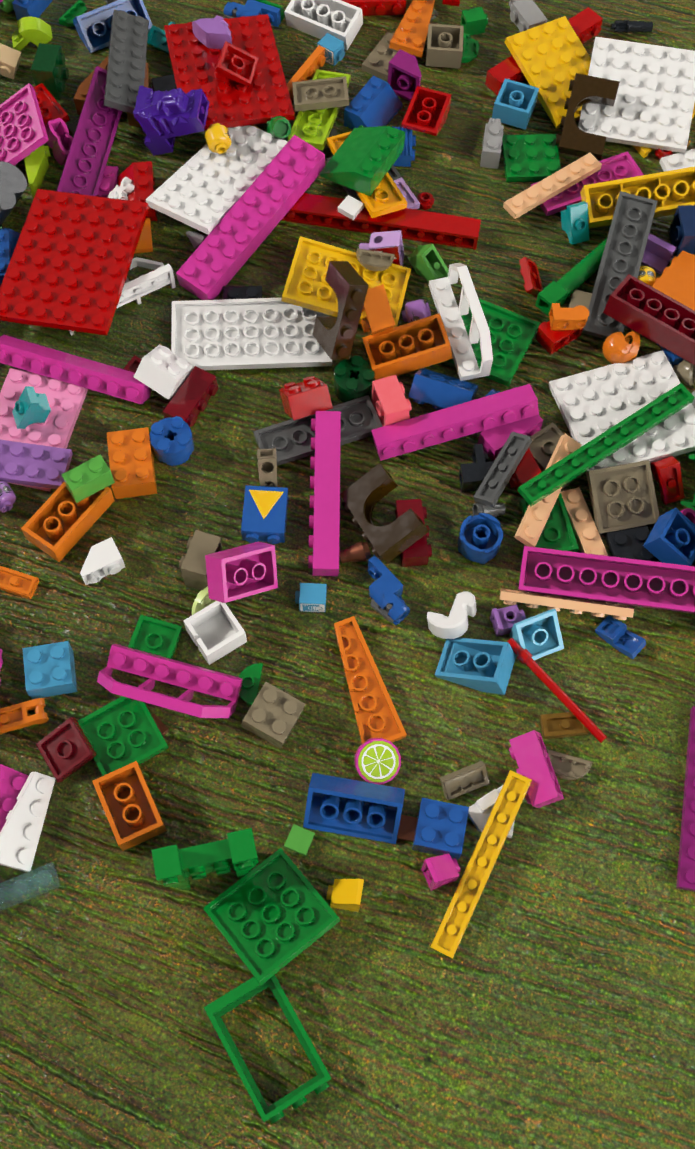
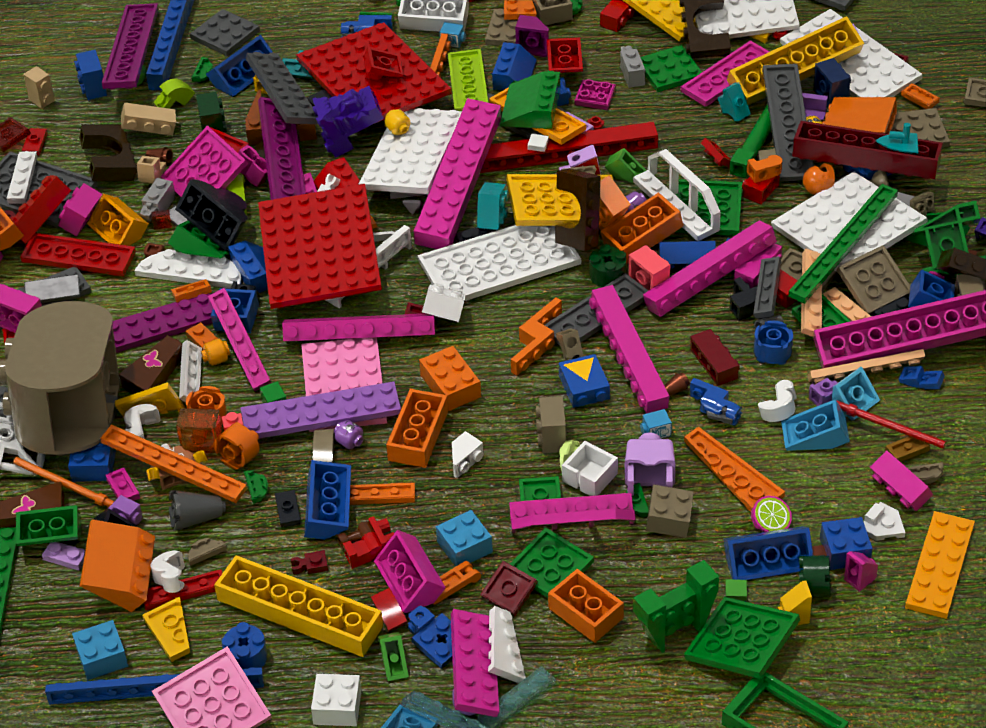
camera: 15 degrees left, 20 degrees down
teal brick [12,386,51,429] -> none
bright green brick [61,454,115,503] -> none
blue brick [150,416,194,466] -> none
dark red brick [163,366,218,427] -> none
medium lavender piece [192,15,232,49] -> none
dark pink brick [205,542,278,603] -> none
green piece [267,116,291,140] -> none
red brick [279,376,333,420] -> none
dark tan plate [292,76,349,112] -> none
dark brown arch [340,463,429,563] -> none
yellow tile [430,770,532,959] -> none
dark tan plate [440,761,490,801] -> none
dark azure brick [492,78,539,130] -> none
light nougat plate [503,153,602,219] -> none
red plate [651,456,685,505] -> none
none -> teal brick [477,182,509,230]
none -> orange bracket [511,297,562,376]
none -> dark pink tile [574,79,616,110]
none -> lavender piece [625,433,675,496]
none -> dark green brick [799,555,831,598]
none -> light orange plate [905,511,975,619]

